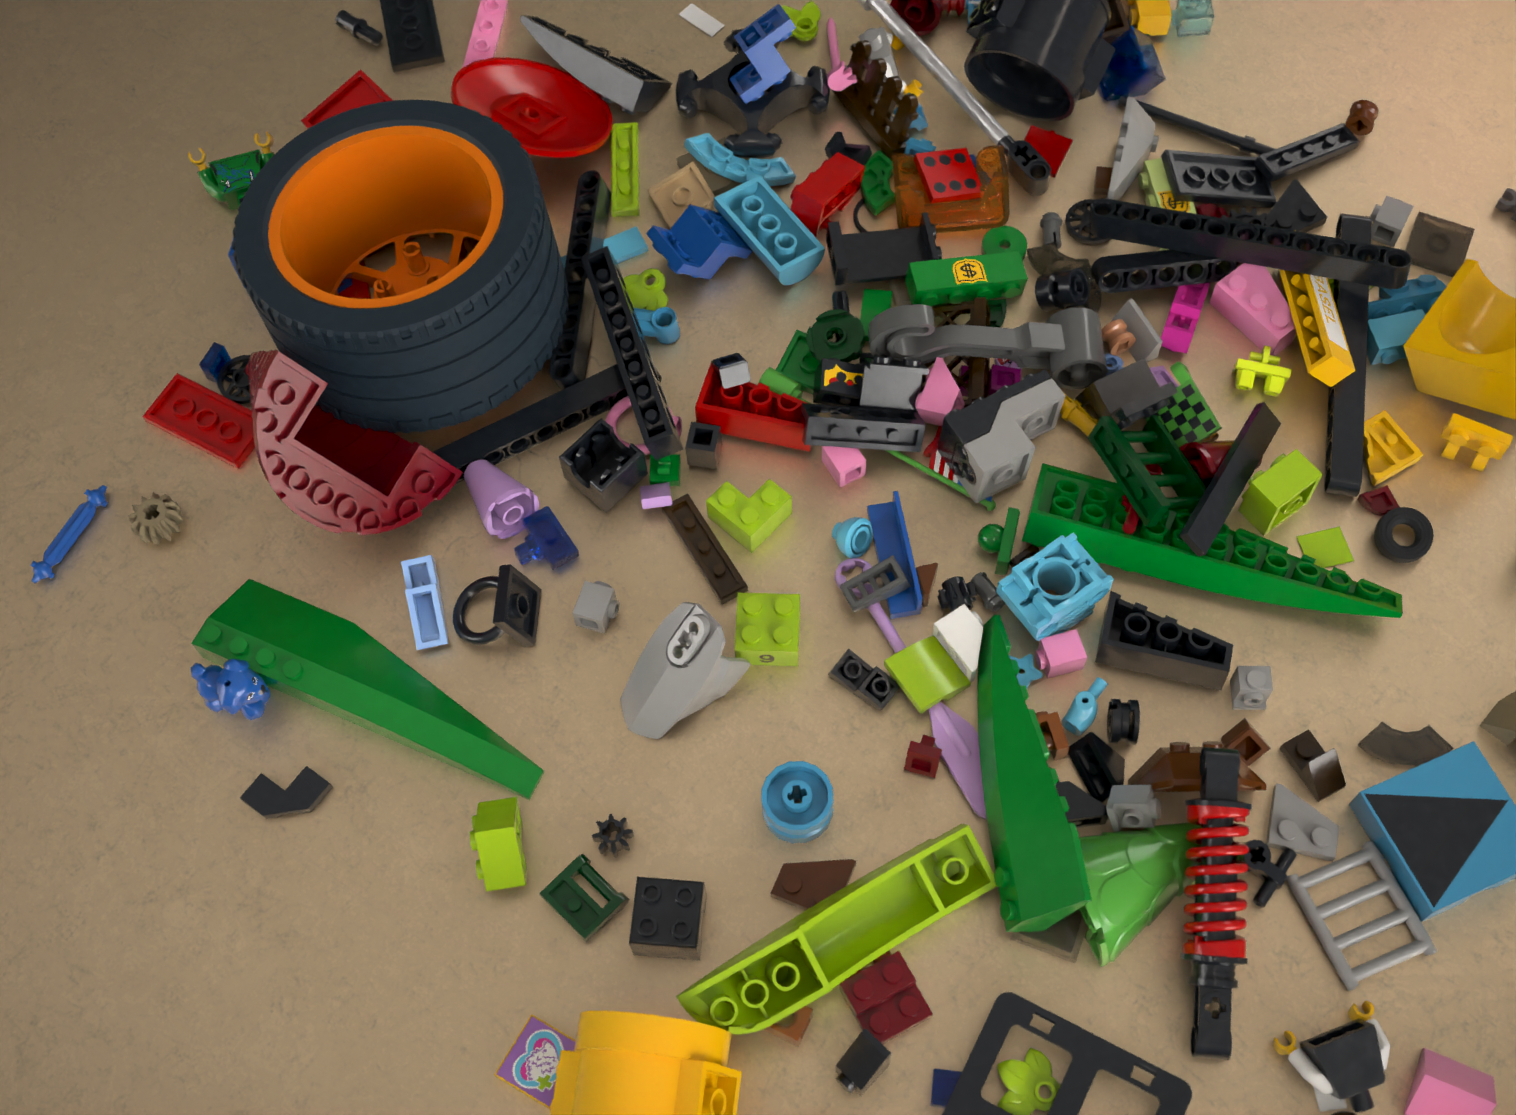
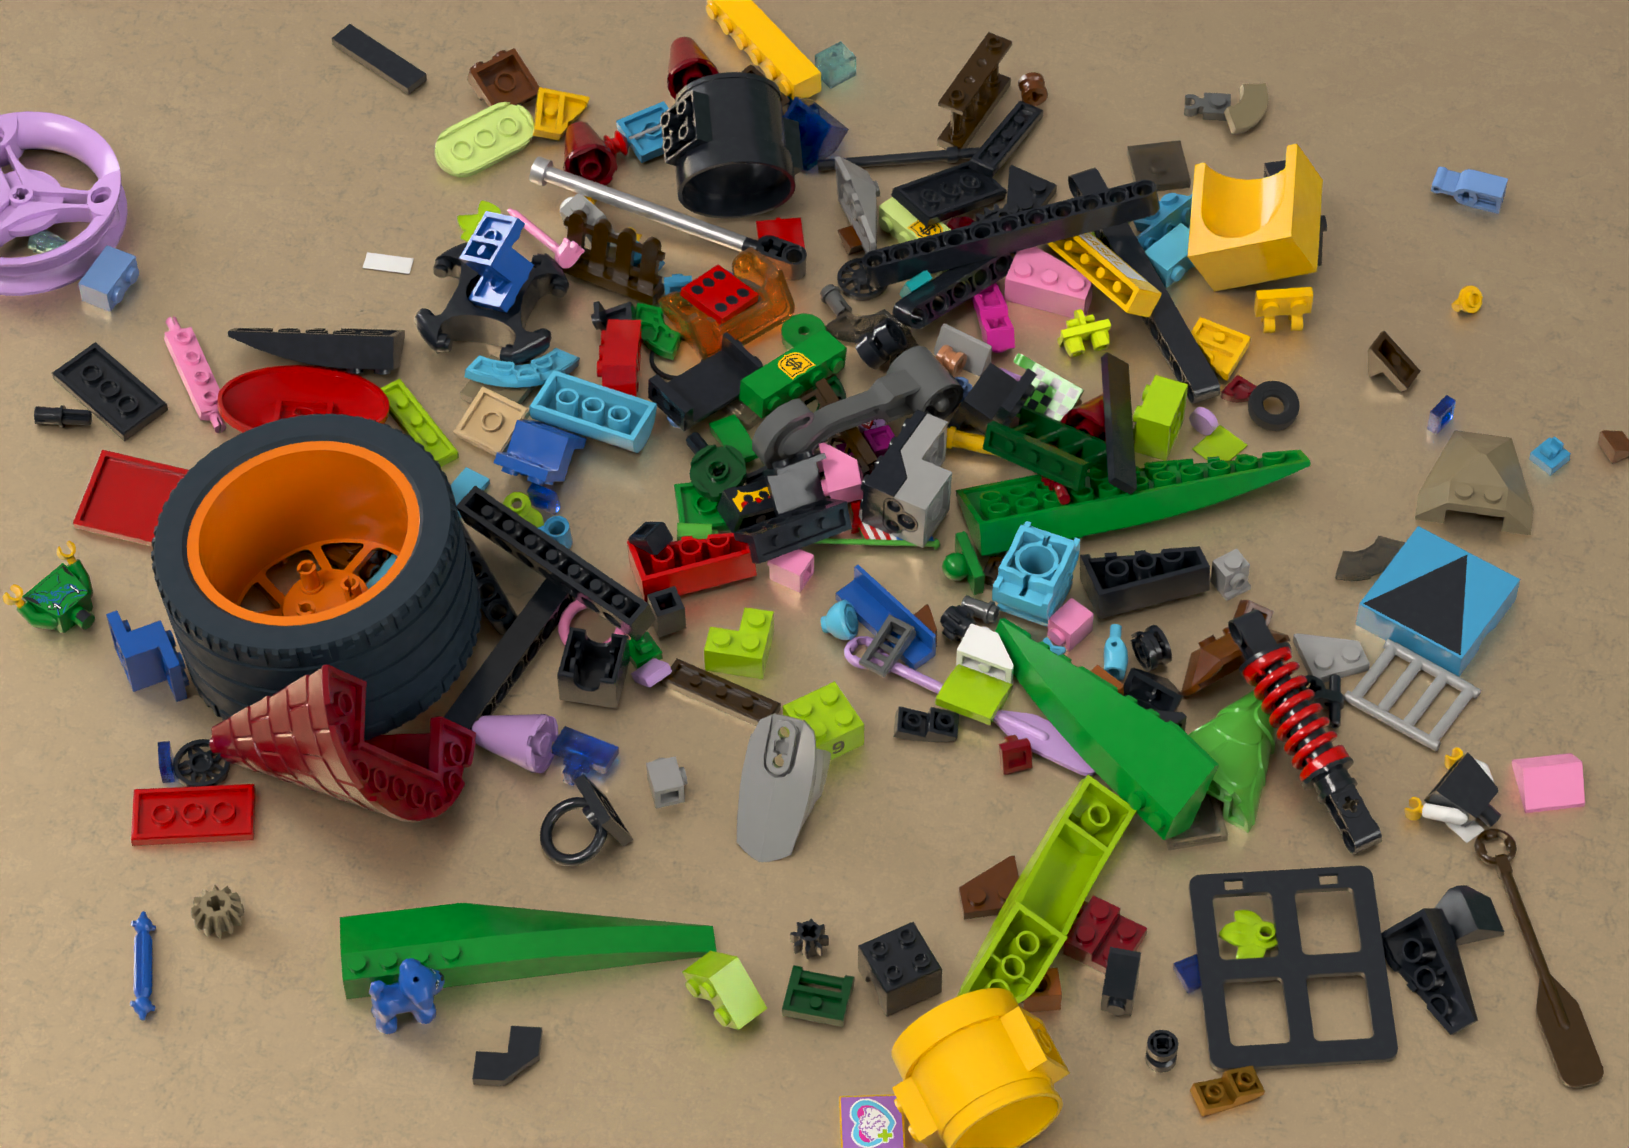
camera: 35 degrees left, 10 degrees down
light blue slope [401,555,448,650] -> none
dark azure wheel [761,761,833,844] -> none
light grey brick [1106,785,1161,832] -> none
dark brown slope [1279,730,1346,802] -> none
light grey brick [1370,196,1414,248] -> none
none -> clear blue tile [527,483,561,516]
none -> teal tile [899,270,933,298]
none -> dark brown fence [937,32,1012,149]
none -> lavender tile [1189,407,1218,436]

